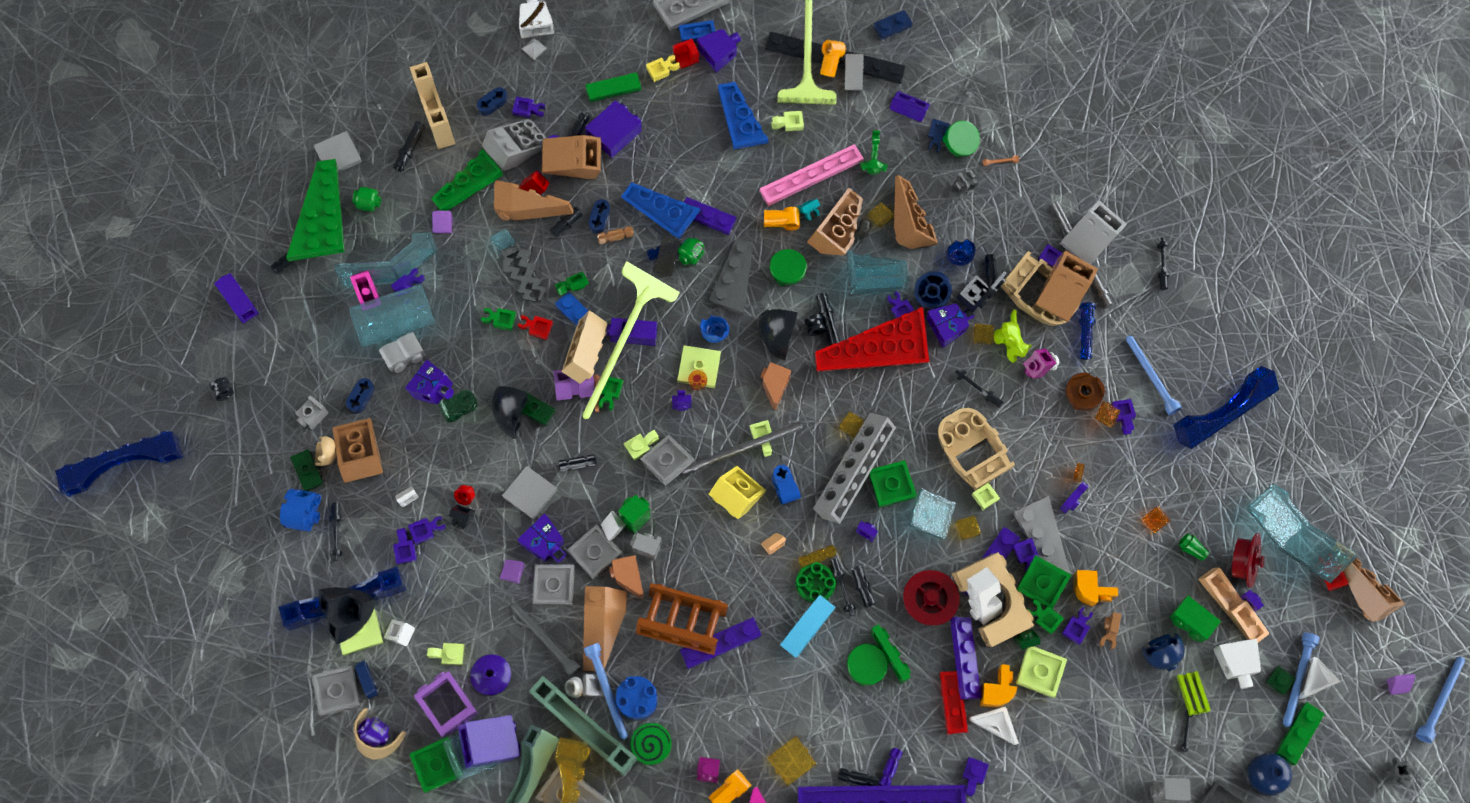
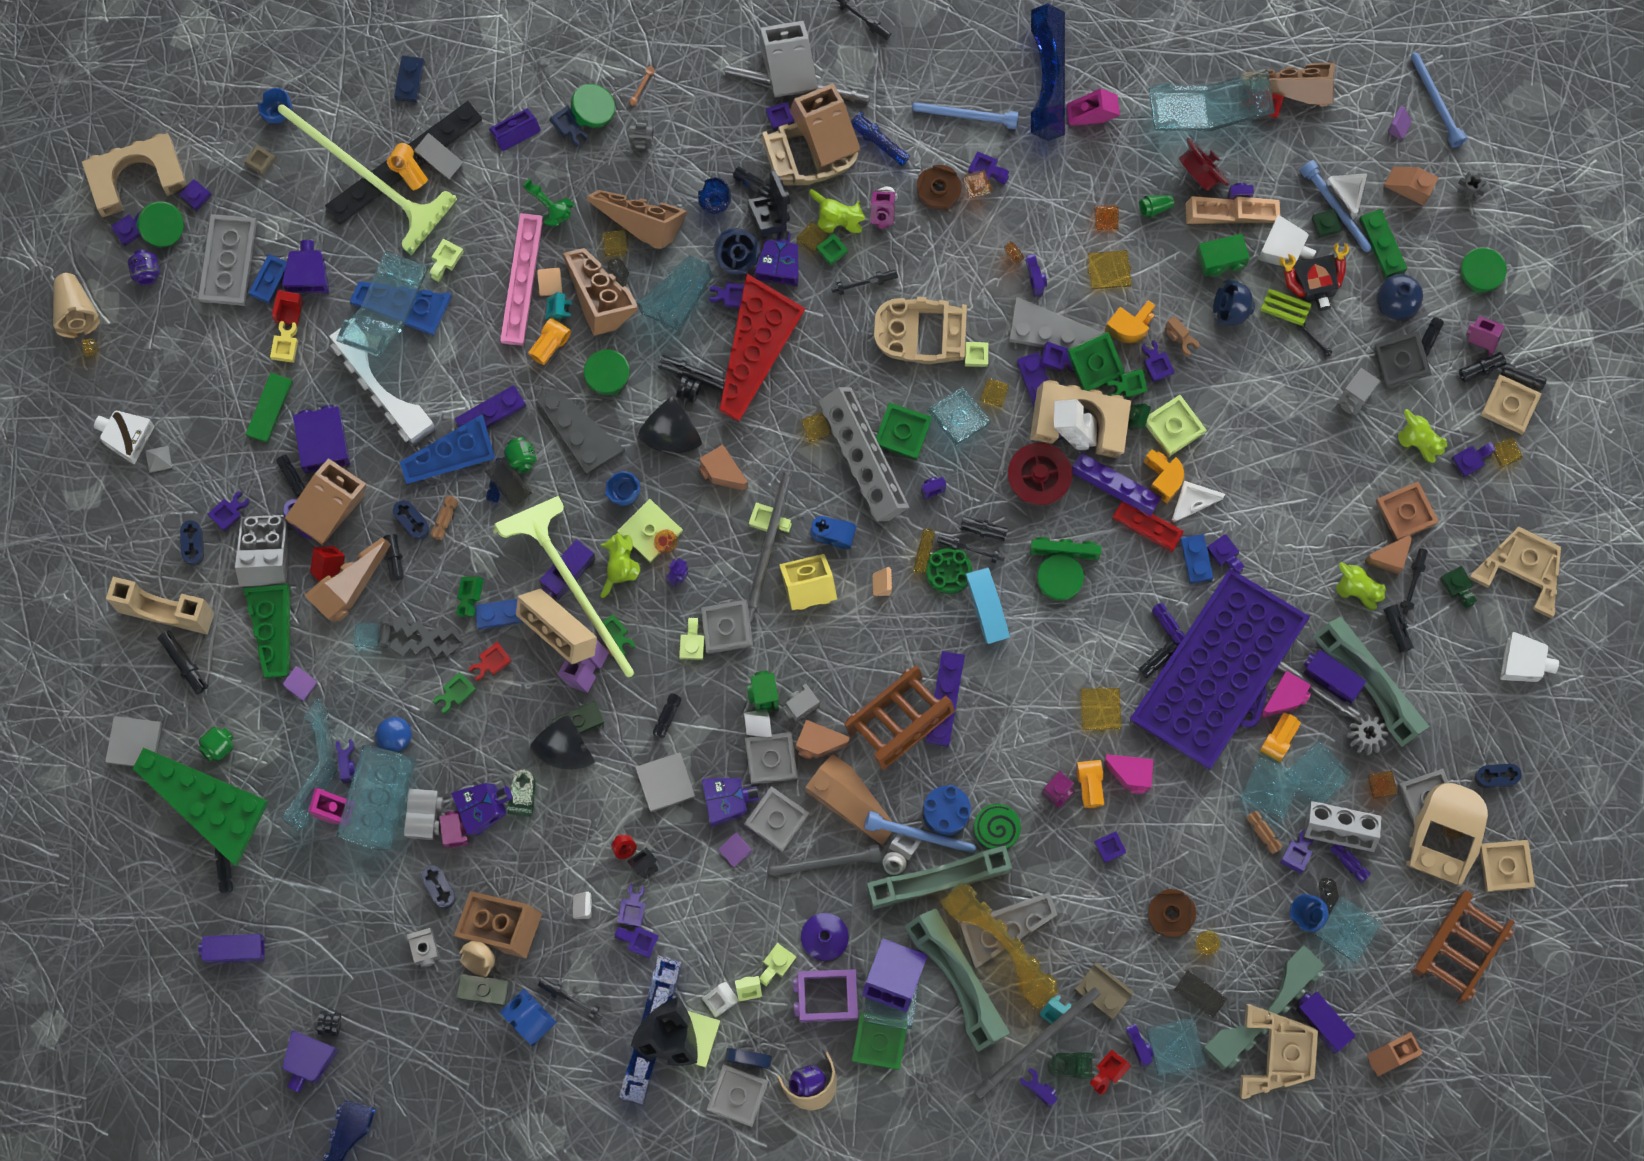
camera: 55 degrees left, 5 degrees up
none -> dark purple torso [282,1030,338,1093]
none -> white arch [330,320,436,446]
none -> clear light blue windscreen [336,251,428,357]
none -> blue hair [374,717,412,755]
none -> magenta brick [439,810,469,848]
none -> light nougat slope [537,268,562,297]
none -> lime animal [600,533,640,598]
none -> yellowish green plate [735,976,762,1002]
none -> green plate [816,234,848,266]
none -> dark pink slope [1066,89,1120,125]
none -> clear yellow piece [1088,250,1132,289]
none -> blue plate [1180,534,1213,584]
none -> torso [1279,243,1349,311]
none -> nougat slope [1384,166,1439,206]

